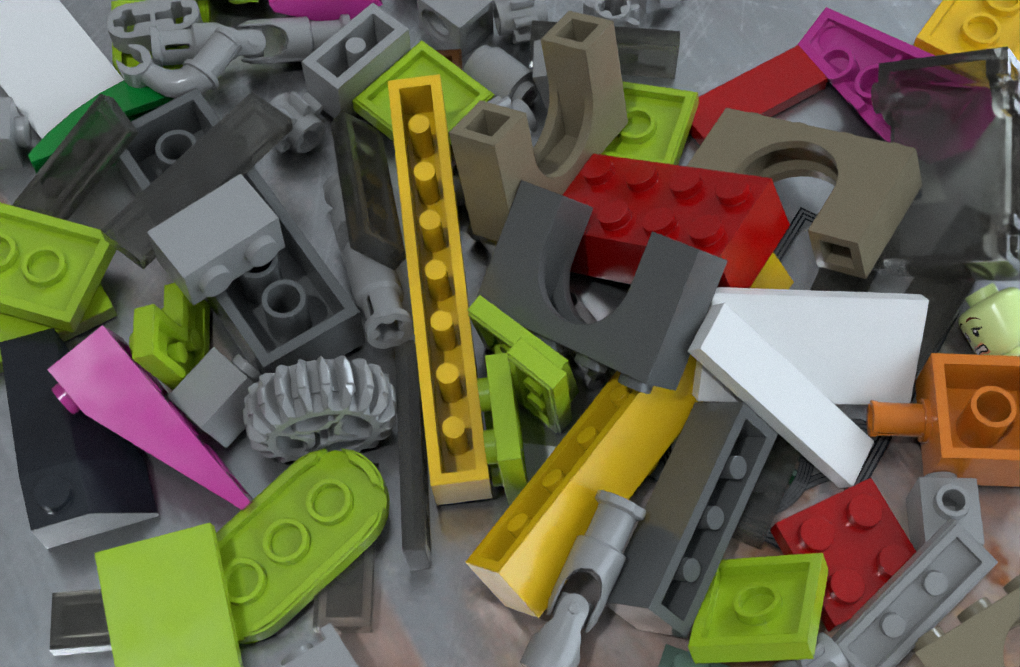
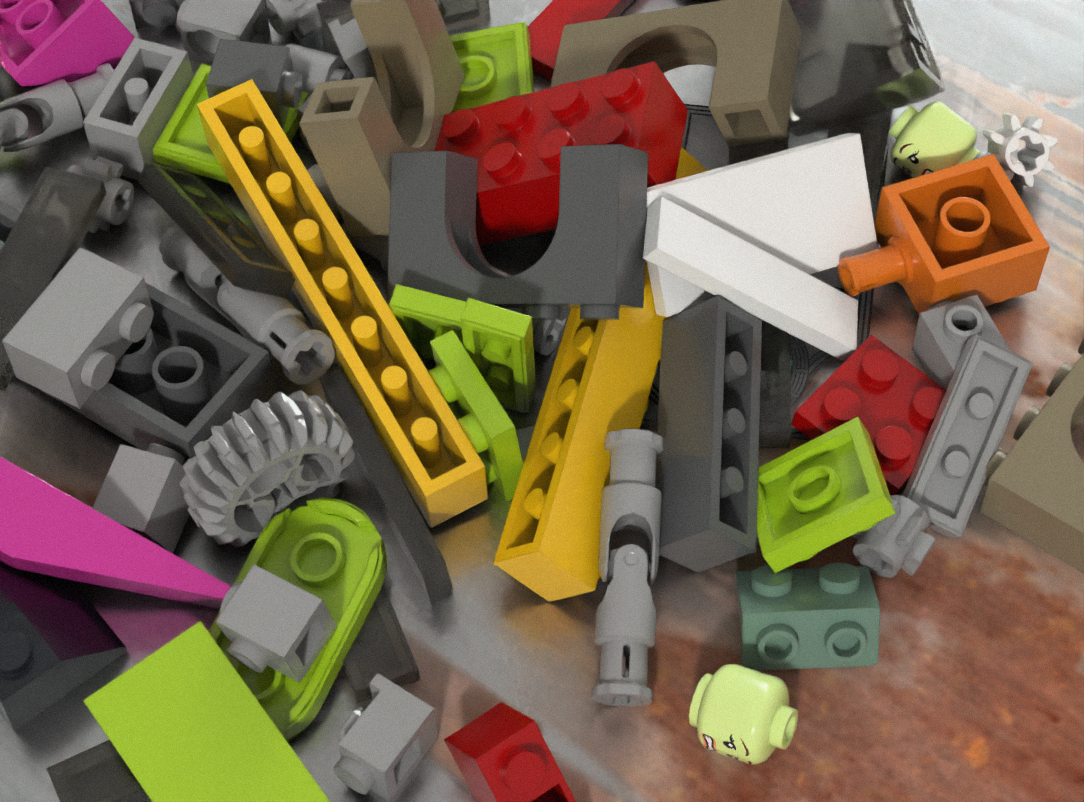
camera: 20 degrees left, 5 degrees down
lime plate [129,282,210,390] -> none
none -> dark grey brick [206,39,302,129]
none -> light grey brick [216,564,337,683]

